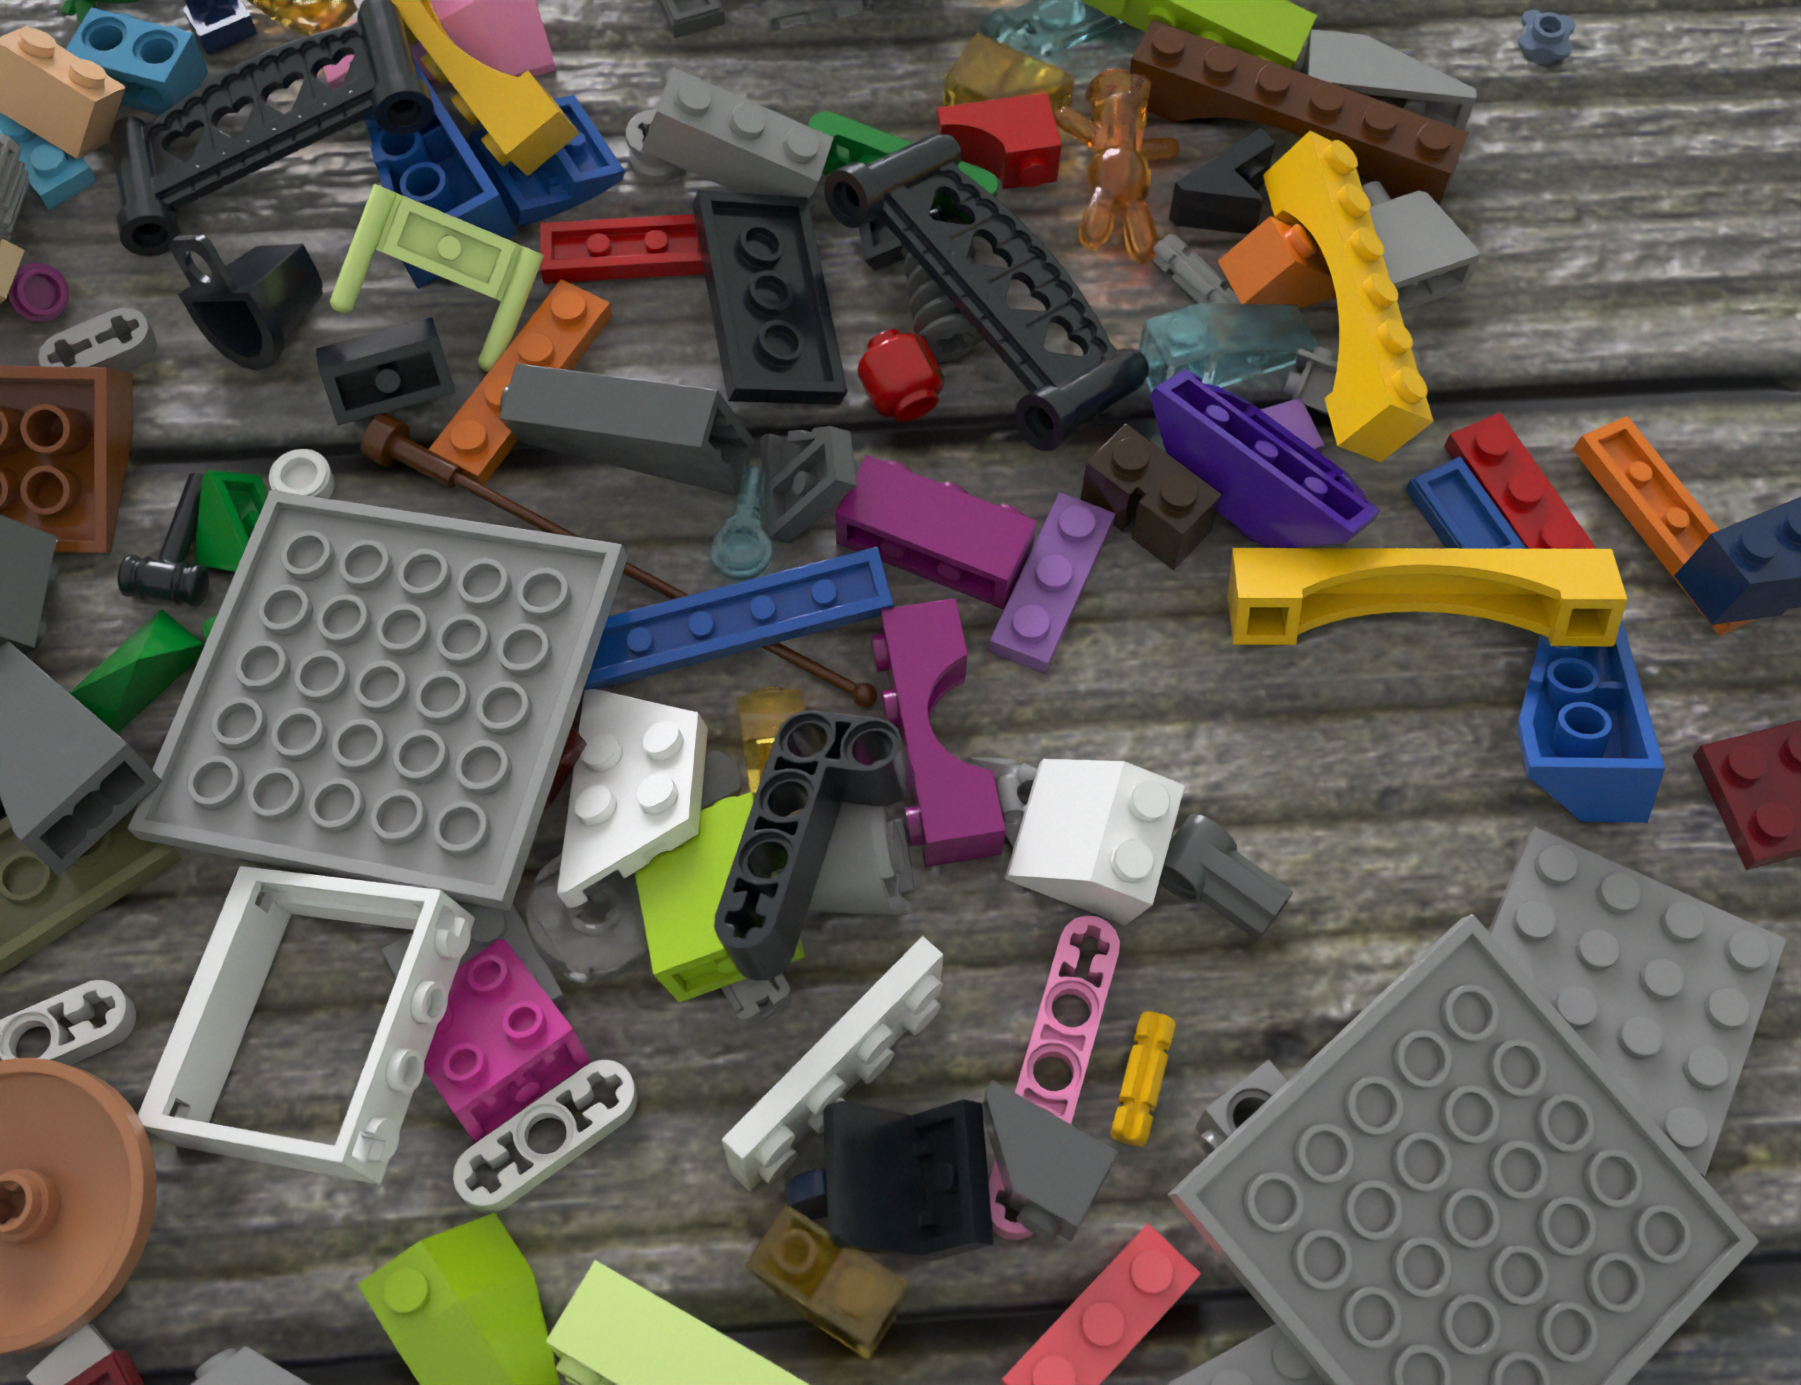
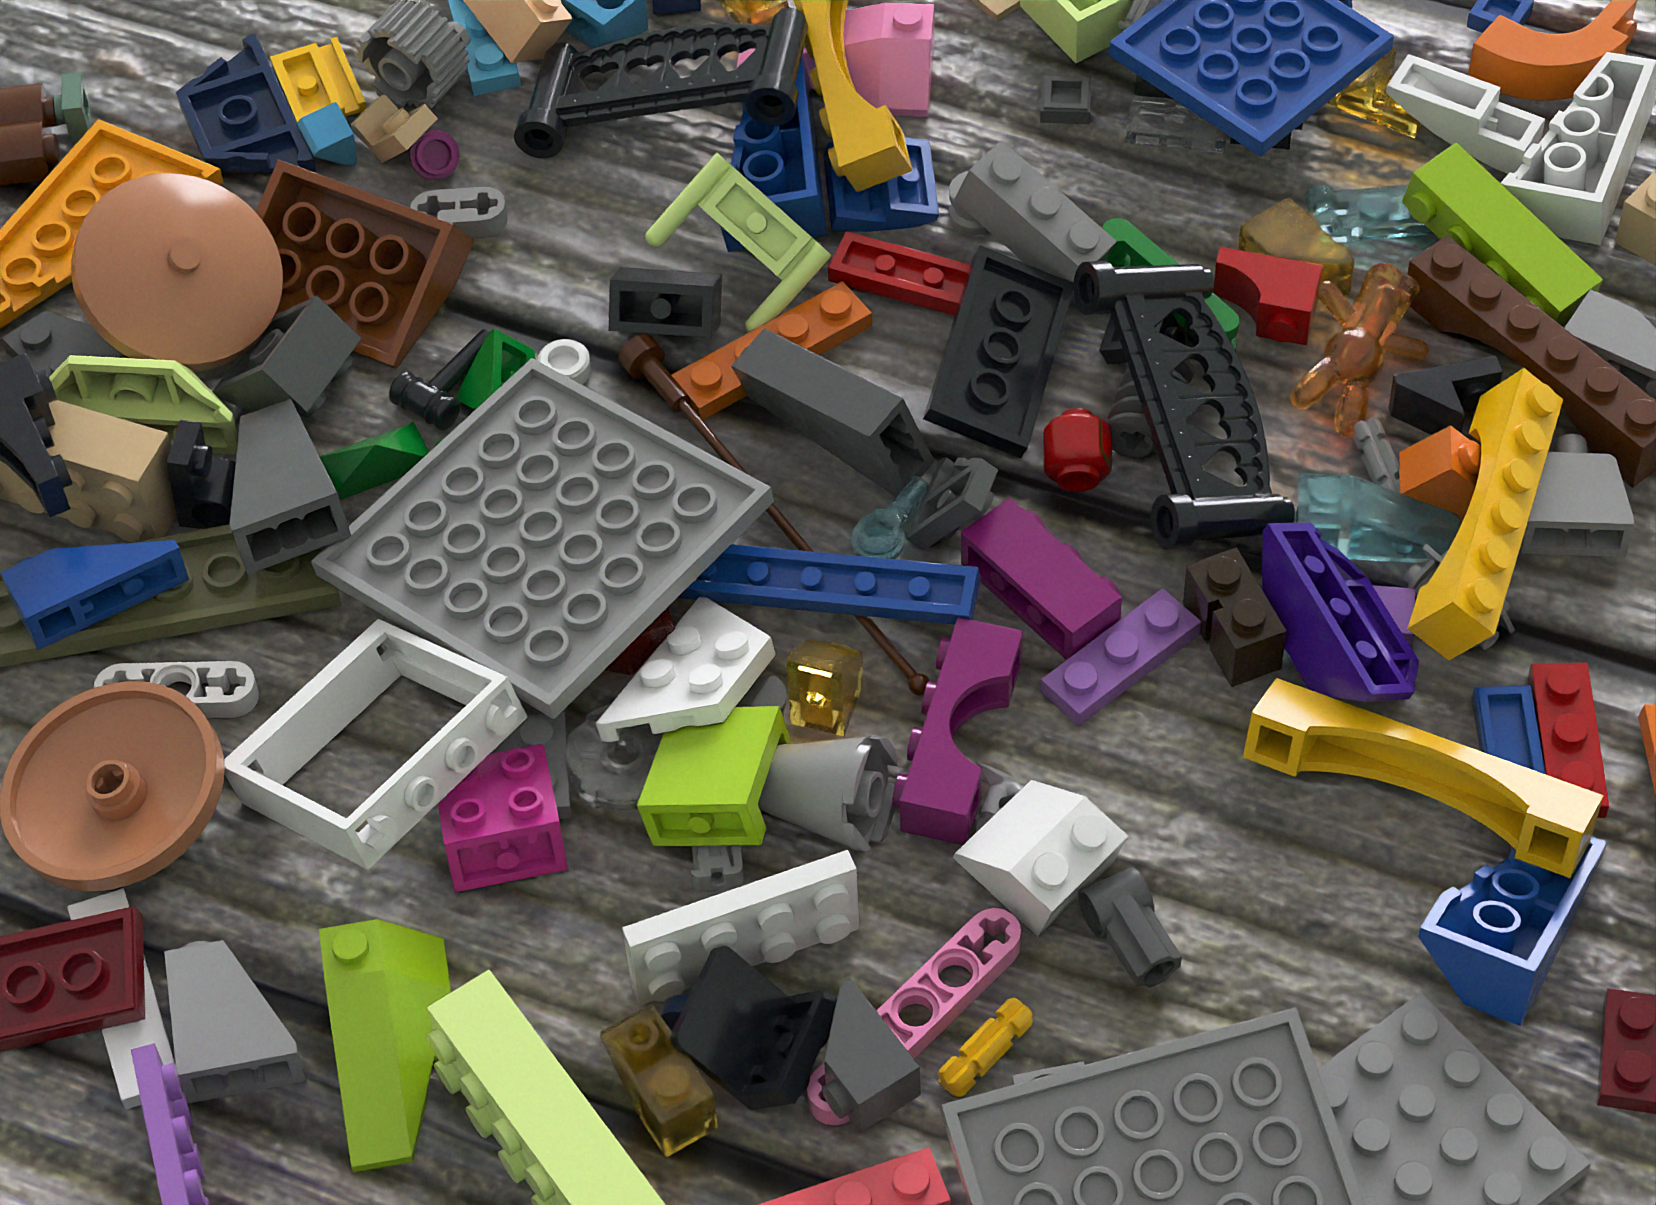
camera: 30 degrees right, 10 degrees down
black container [169,235,323,371] -> none
white beam [453,1060,638,1213] -> none
black beam [714,710,915,981] -> none

